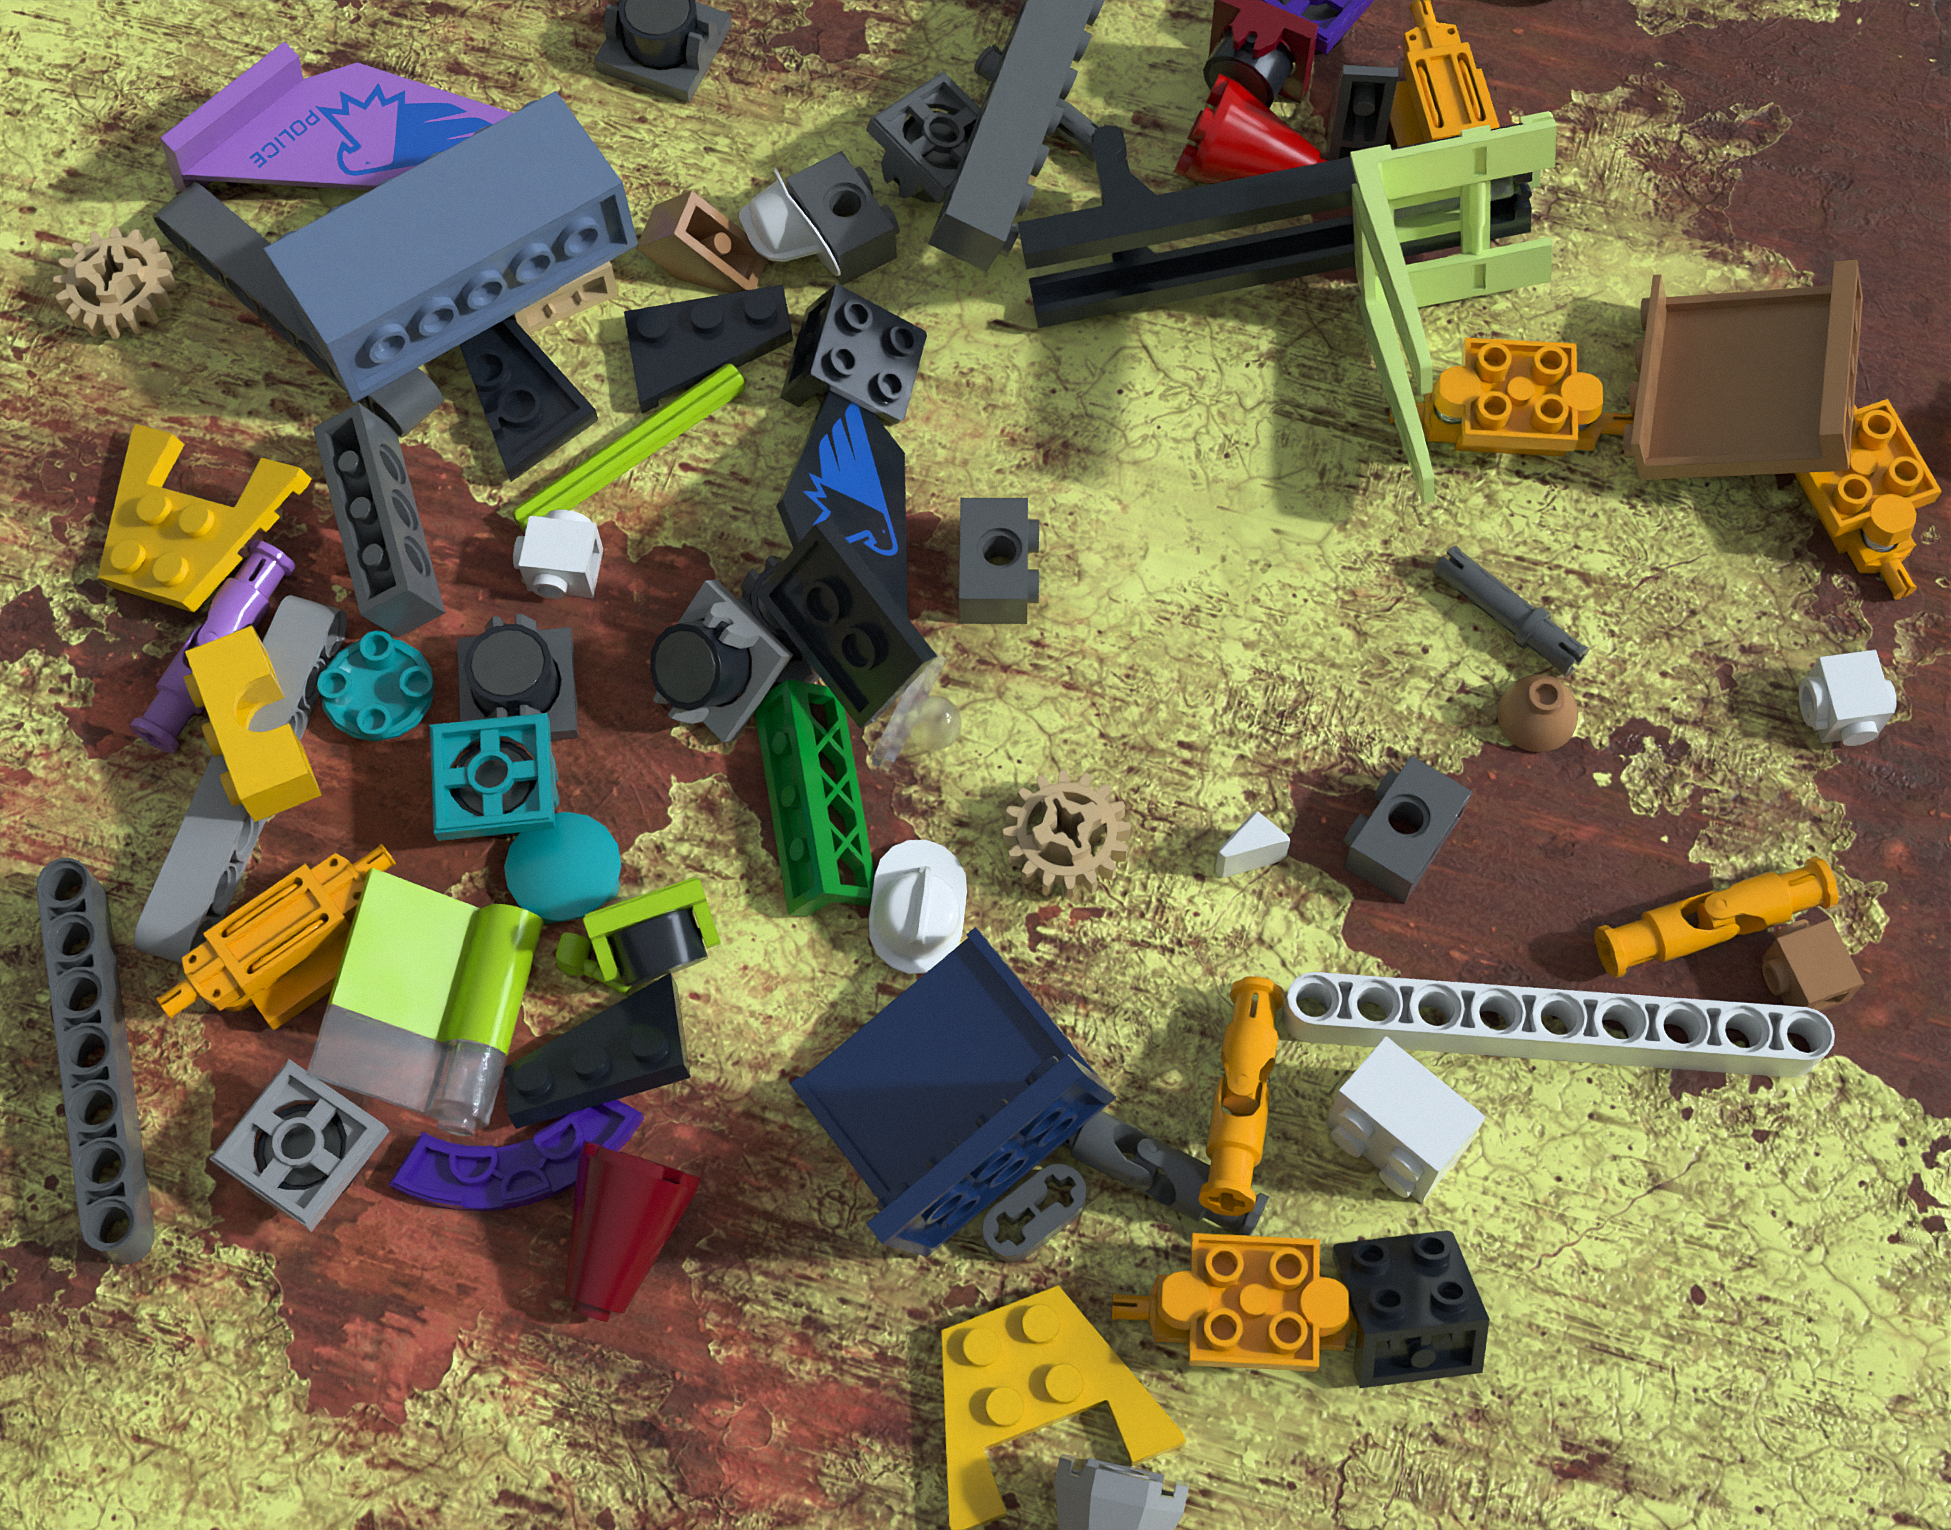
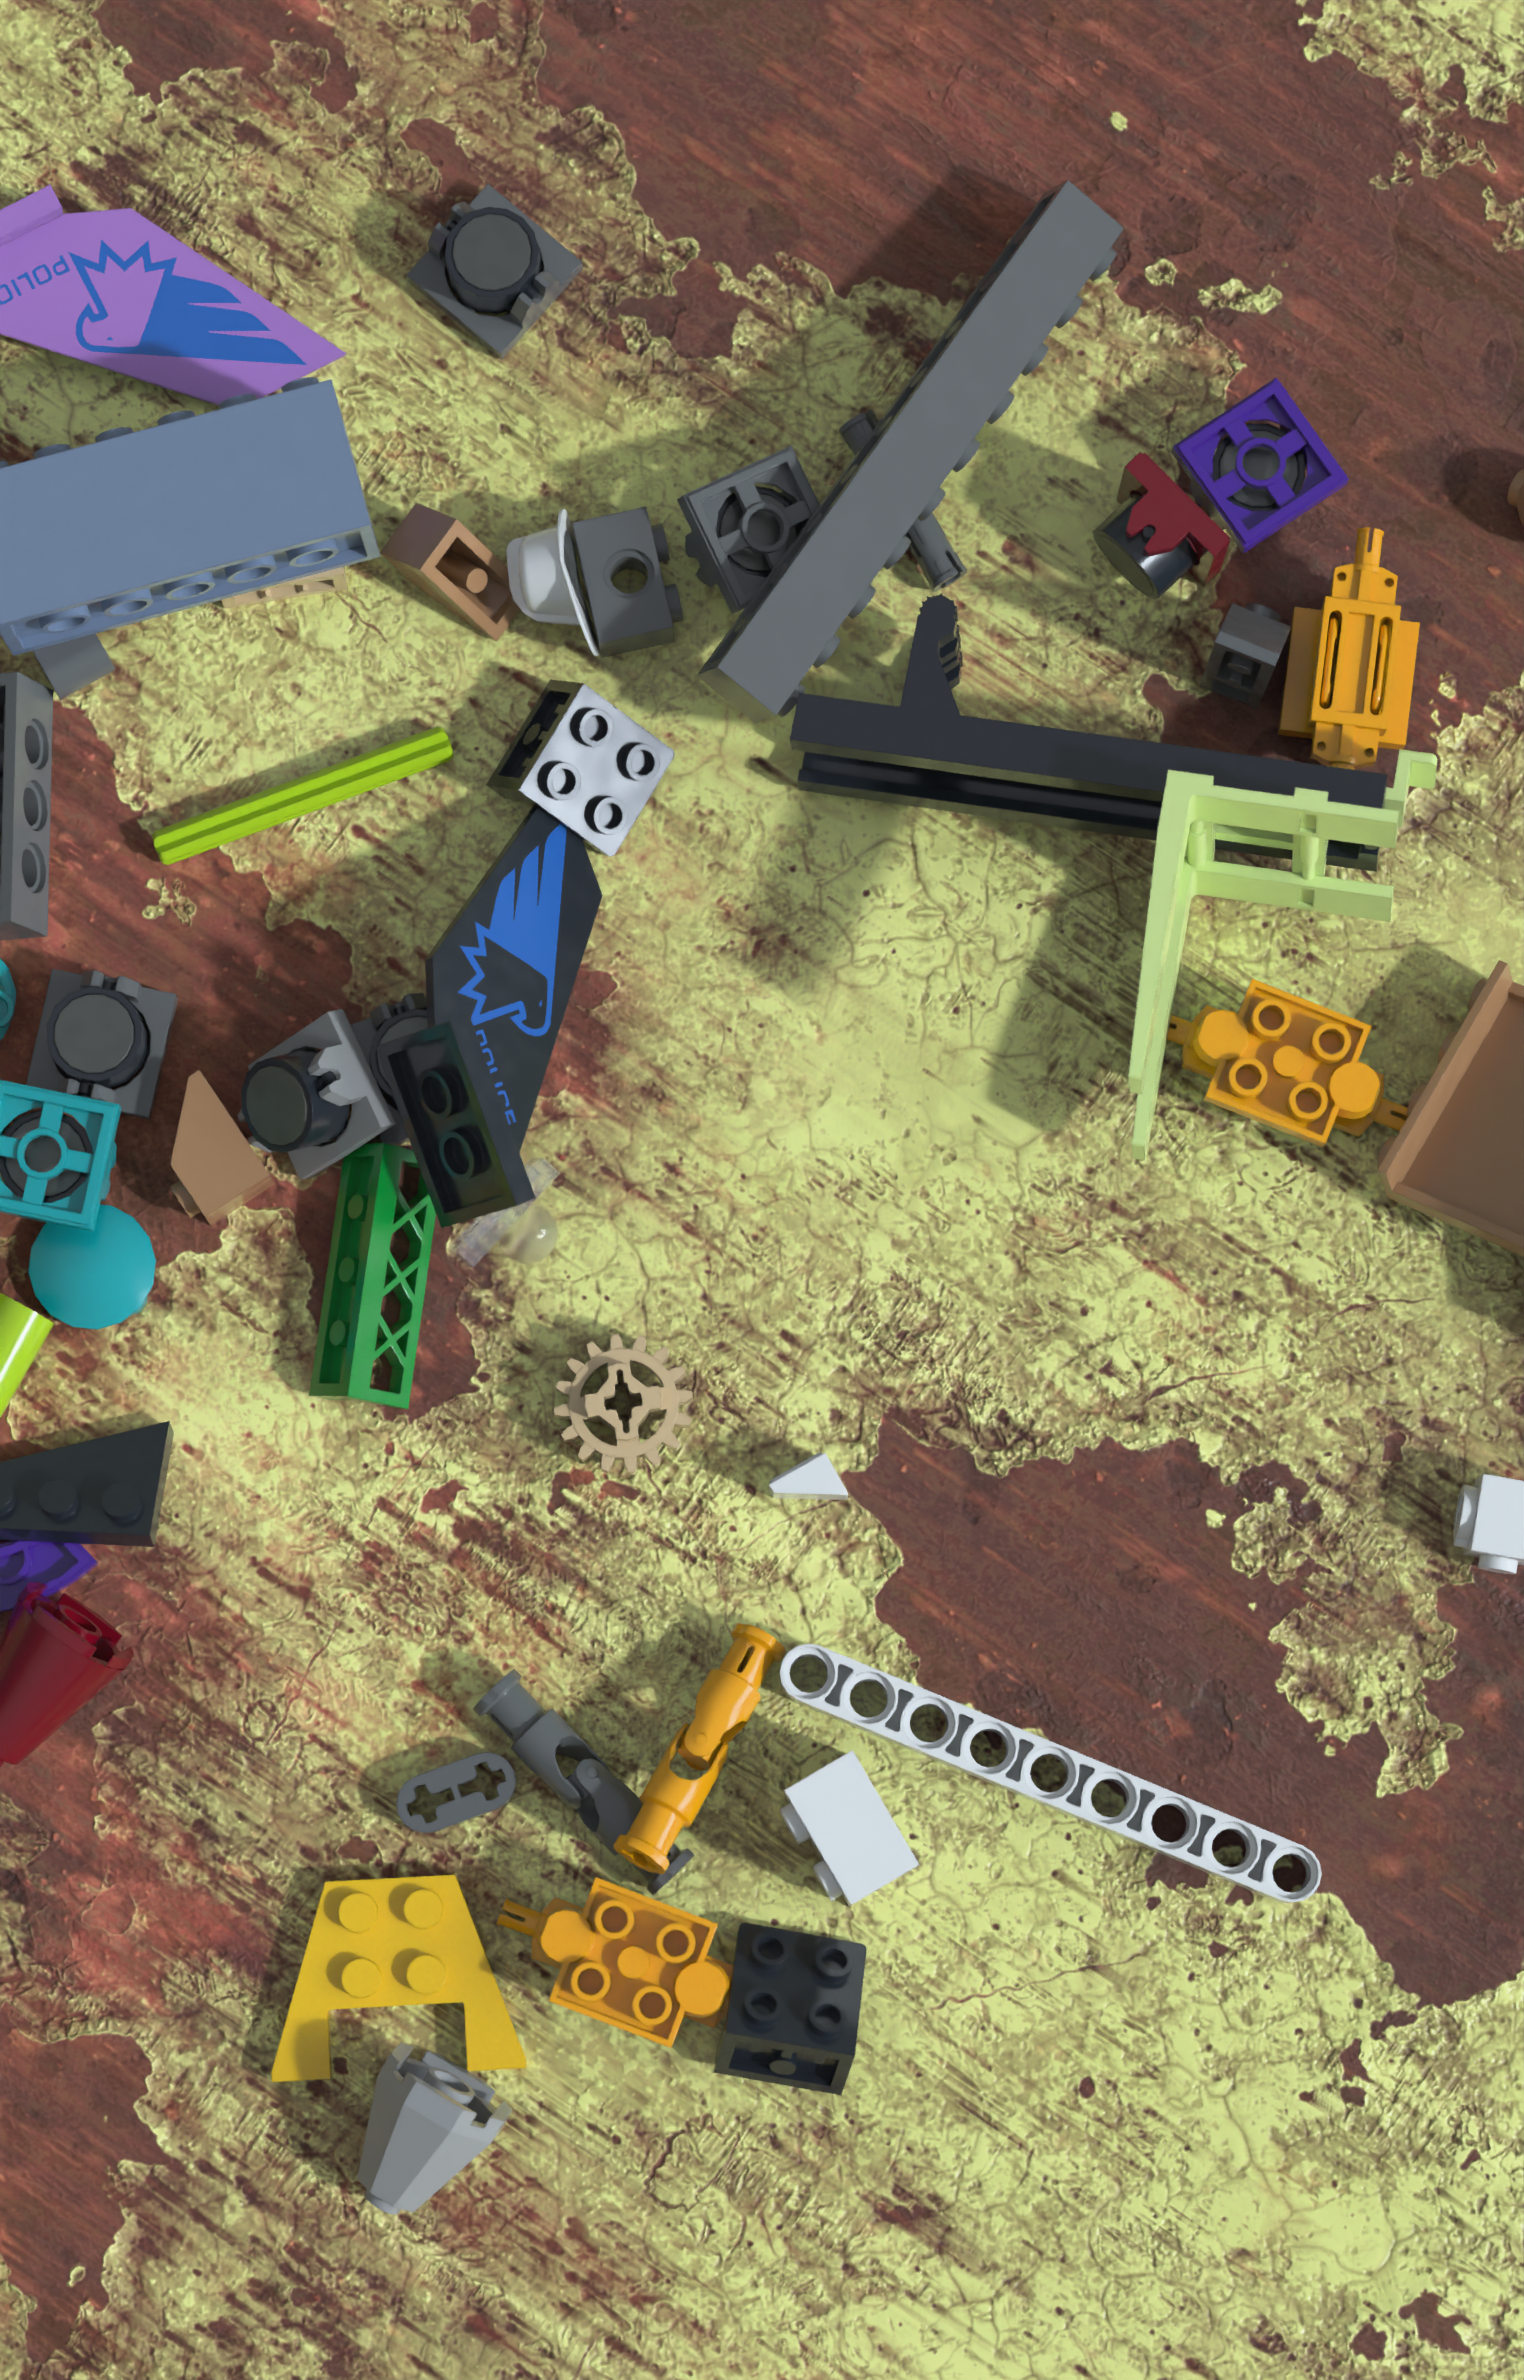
camera: 15 degrees right, 15 degrees up
black wing [459,316,598,482] -> none
white brick [513,510,603,599] -> none
lime hand [556,932,631,995] -> none
piece [583,876,721,987] -> none
black wing [624,284,793,414] -> none
dark blue bracket [790,927,1117,1257] -> none
white piece [869,840,967,974] -> none
dark grey brick [959,498,1039,624] -> none
red cone [1174,73,1327,184] -> none
dark grey brick [1343,755,1473,904] -> none
dark grey pin [1433,545,1589,677] -> none
medium nougat brick [1497,674,1578,752] -> none
light orange piece [1594,856,1839,978] -> none
medium nougat brick [1762,919,1864,1012] -> none
none -> medium nougat slope [170,1070,275,1226]

